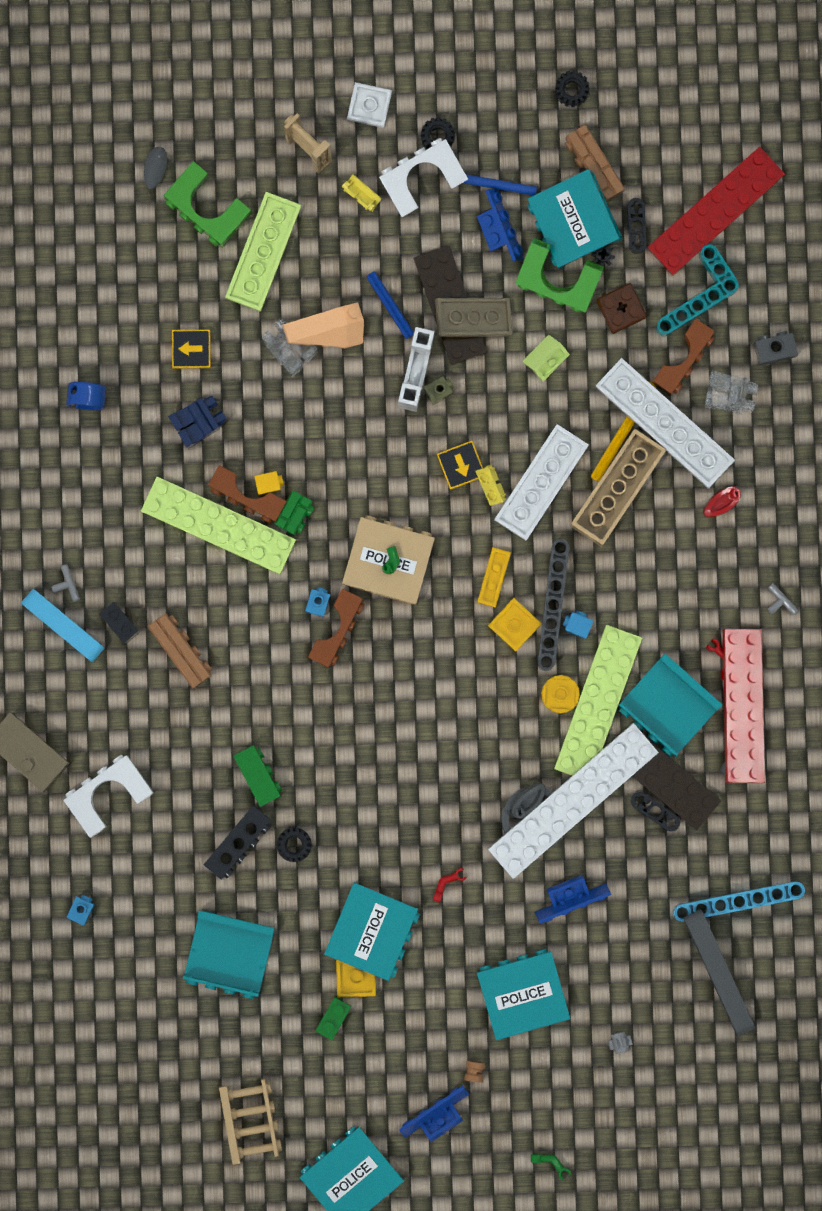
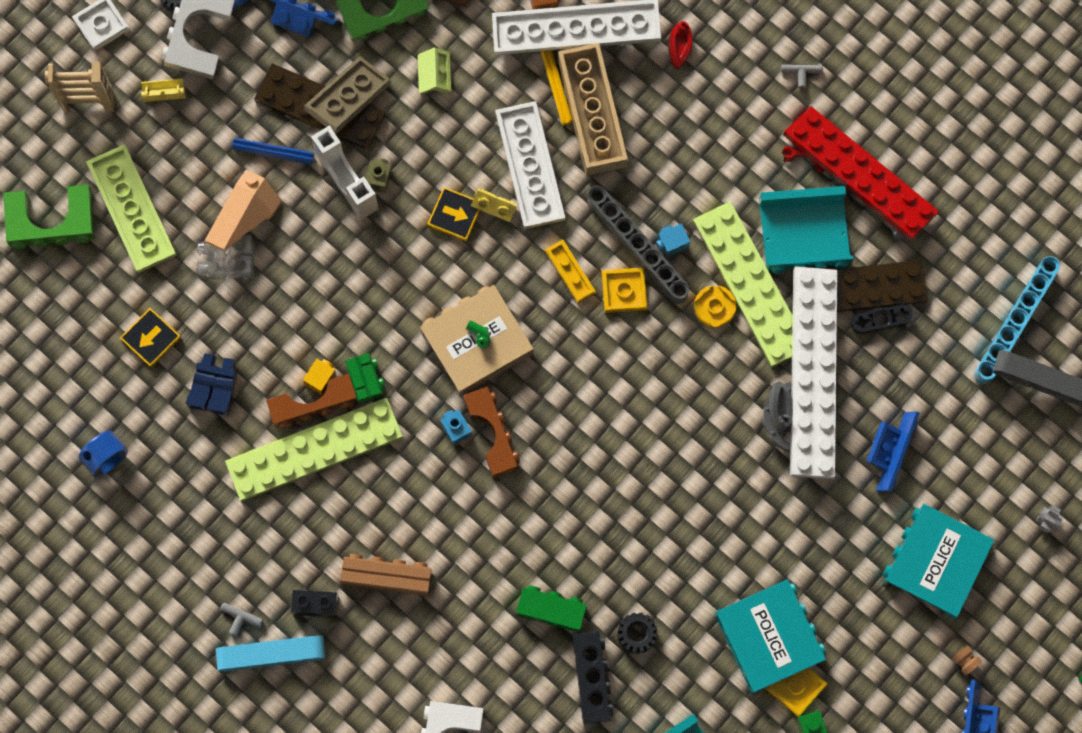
camera: 45 degrees left, 10 degrees down
red arm [433,868,467,903] -> none

